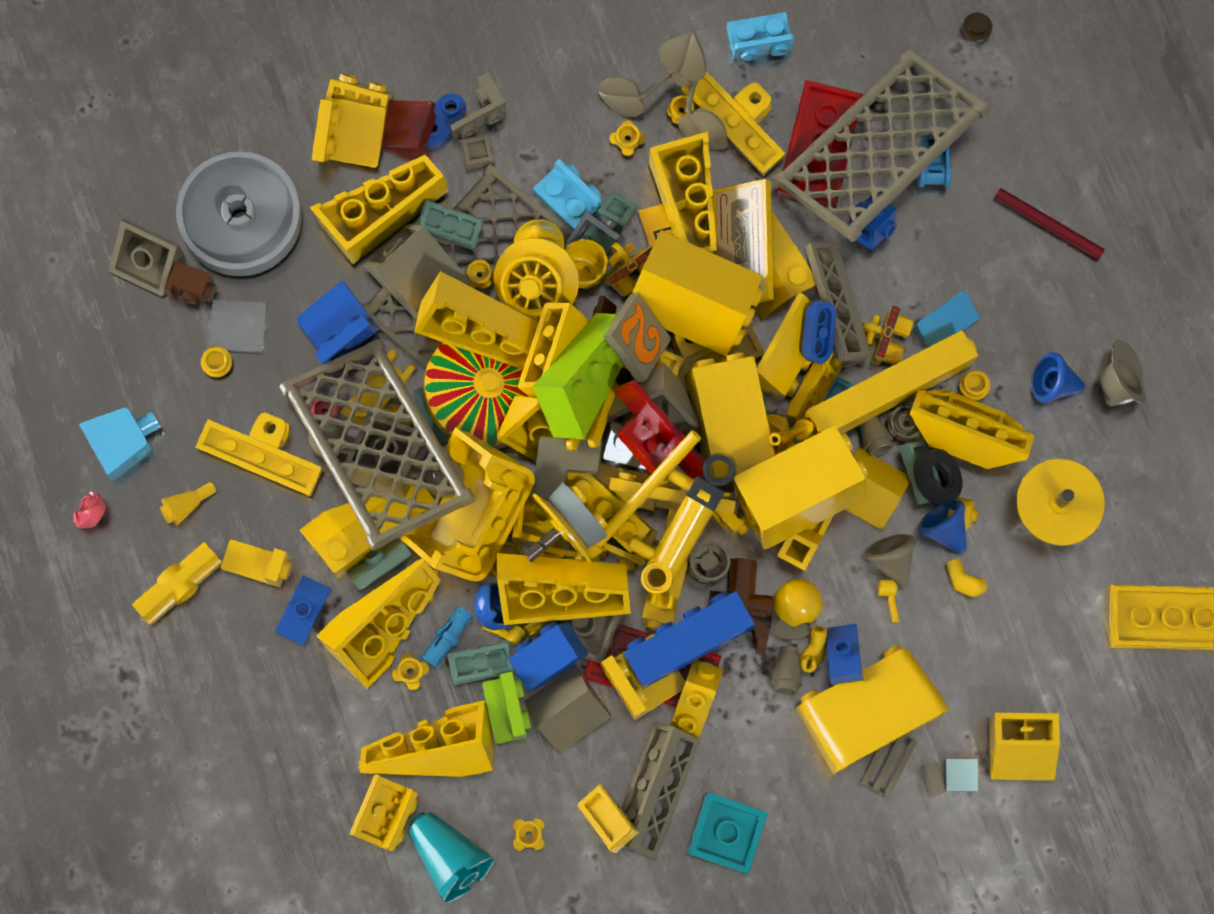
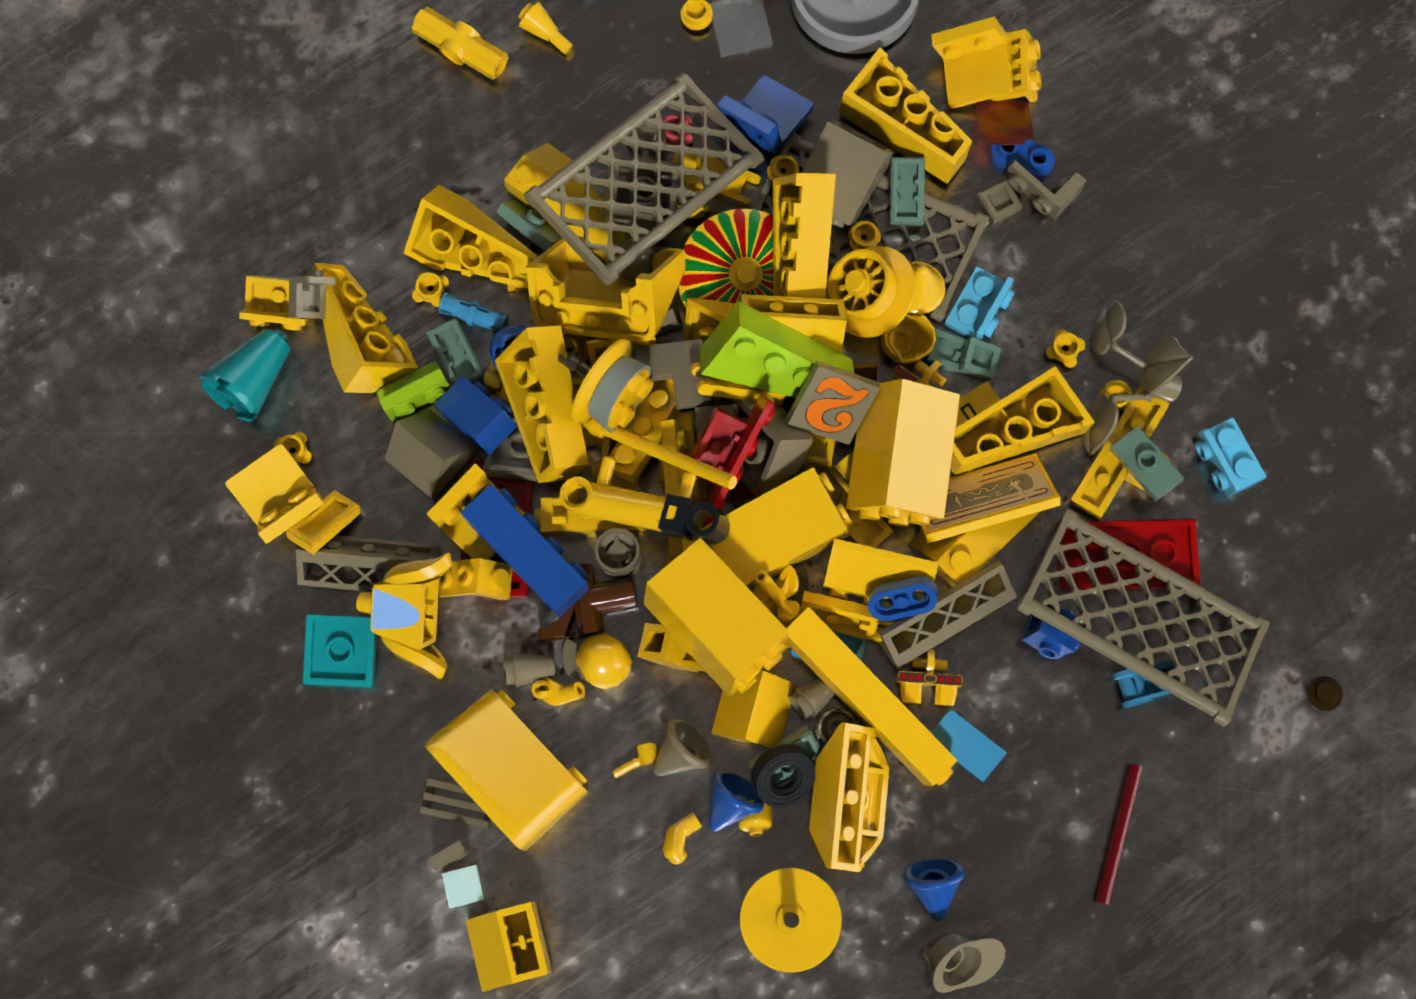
camera: 85 degrees right, 0 degrees up
yellow plate [195,412,323,497] -> none
yellow bracket [221,540,292,588] -> none
blue plate [275,575,332,646] -> none
dark grey bracket [566,212,625,244] -> none
blue plate [826,624,863,684] -> none
yellow plate [959,370,991,401] -> none
none -> yellow bracket [225,443,324,544]
none -> dark tan bracket [289,270,336,319]
none -> yellow torso [356,552,453,680]
none -> yellow plate [767,155,799,180]
none -> sand green plate [1110,426,1184,502]

